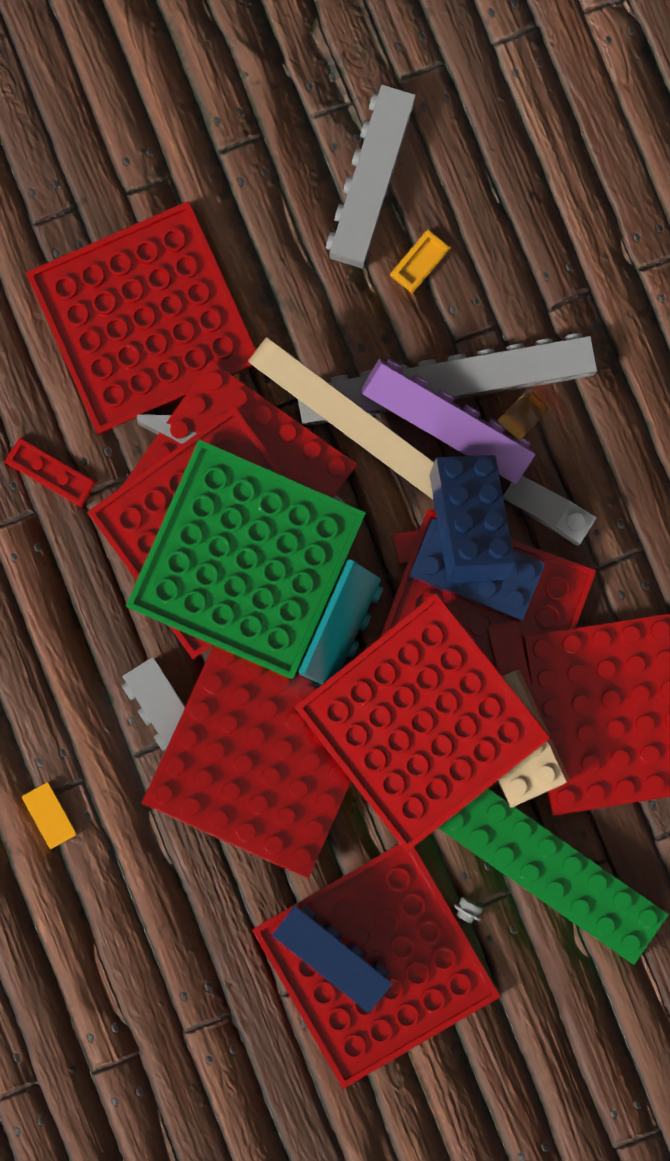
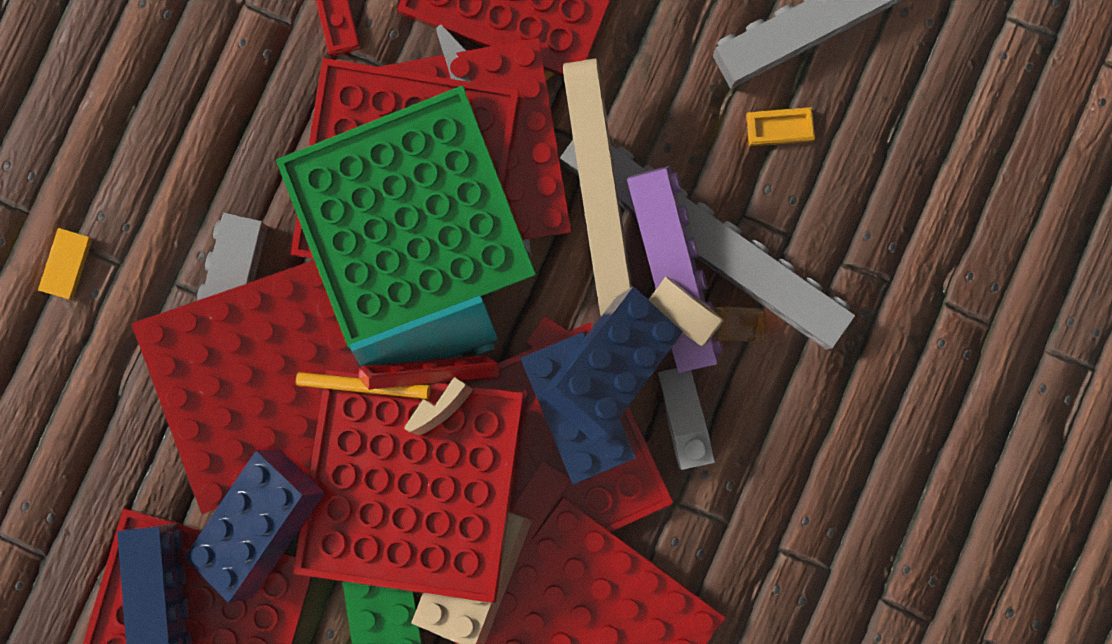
camera: 50 degrees right, 0 degrees up
none -> dark blue brick [184,449,325,603]
none -> light orange bar [296,372,431,399]
none -> red tile [359,354,499,390]
none -> tan slope [404,377,474,436]
none -> tan slope [649,277,724,347]

